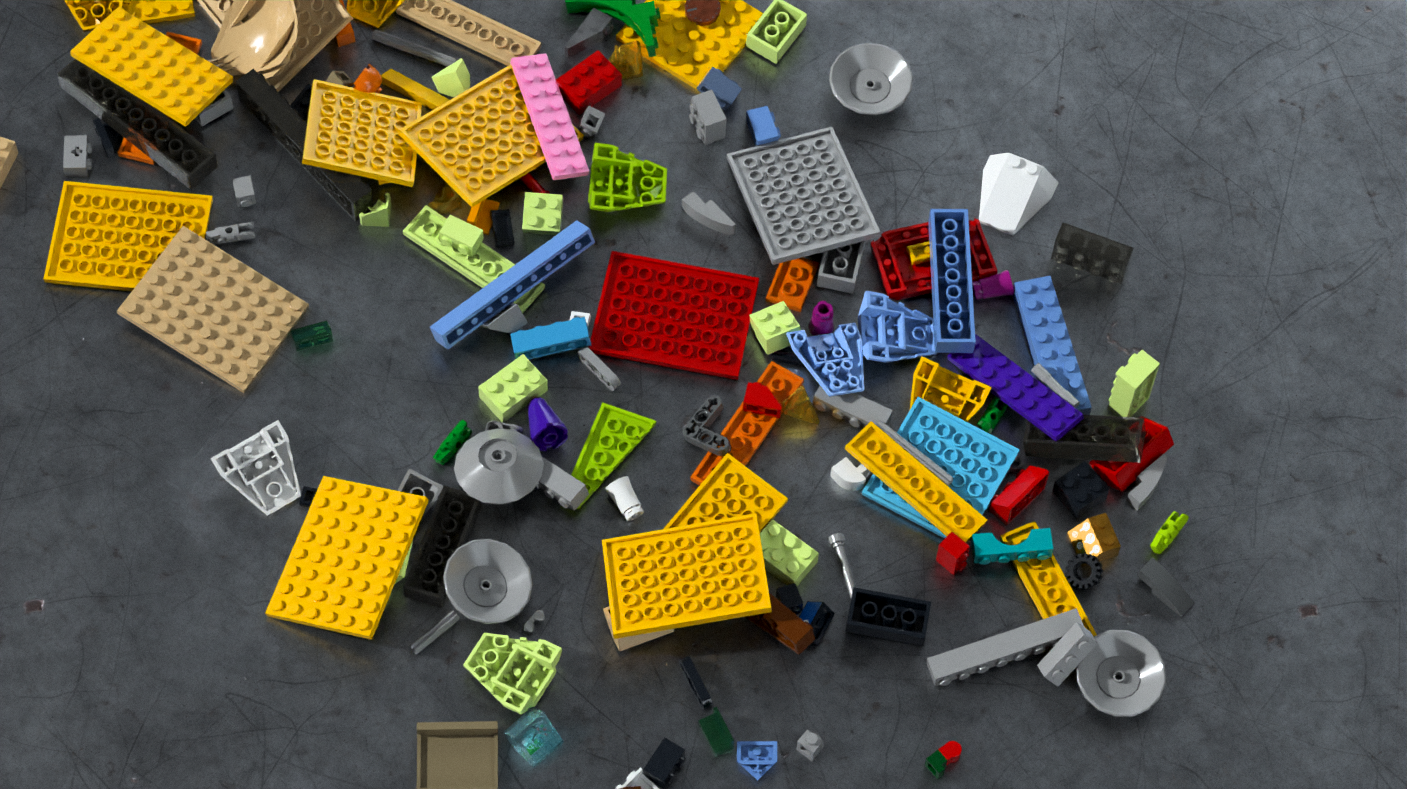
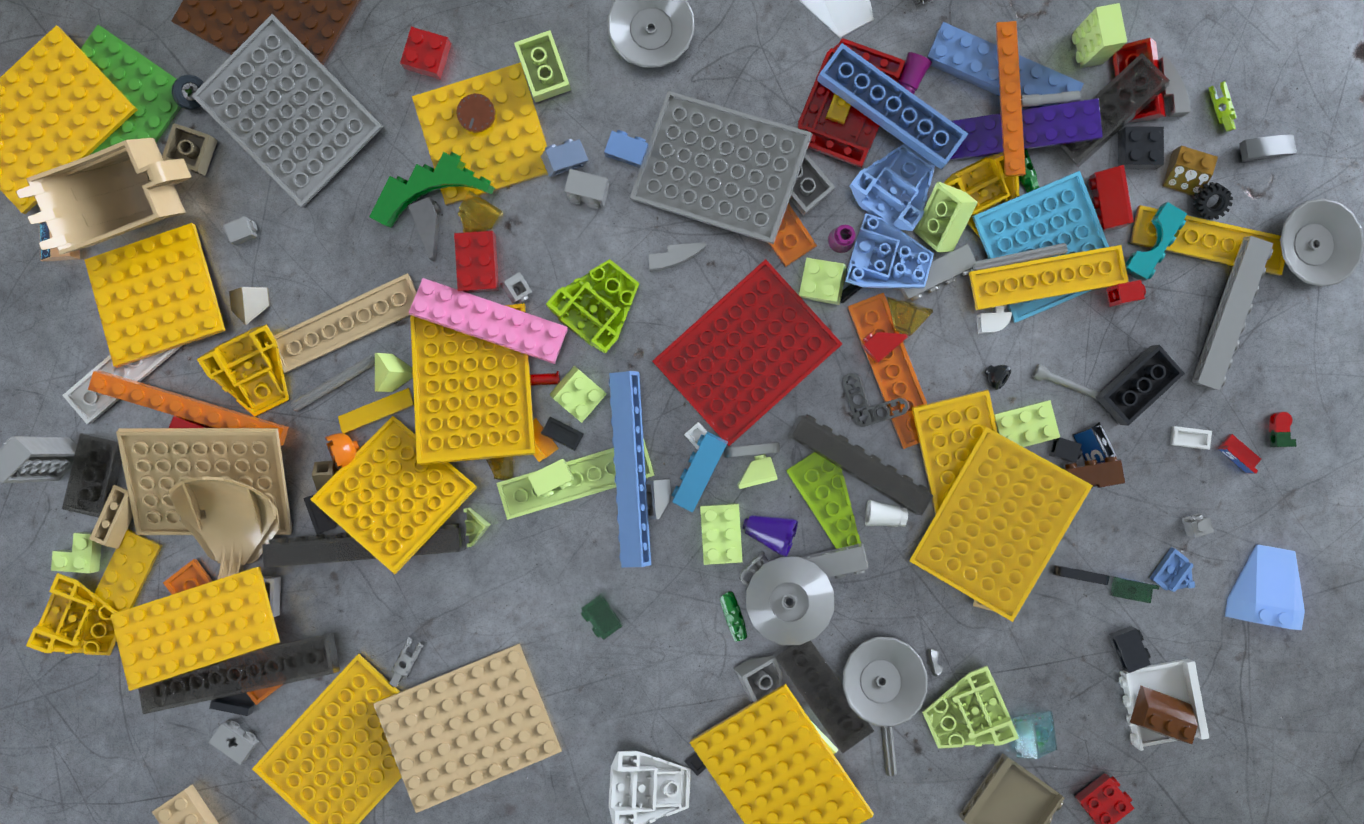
camera: 55 degrees left, 25 degrees up
light grey brick [232,175,256,207] -> none
clear green panel [290,320,333,351] -> none
light grey brick [1037,622,1098,686] -> none
none -> clear green brick [581,593,623,640]
none -> yellowish green slope [737,454,778,489]
none -> clear smoke brick [788,414,933,515]
none -> yellowish green slope [913,182,978,252]
none -> black brick [985,365,1011,390]
none -> orange plate [996,21,1026,177]
none -> white tile [1170,426,1212,450]
none -> red panel [1217,434,1262,474]

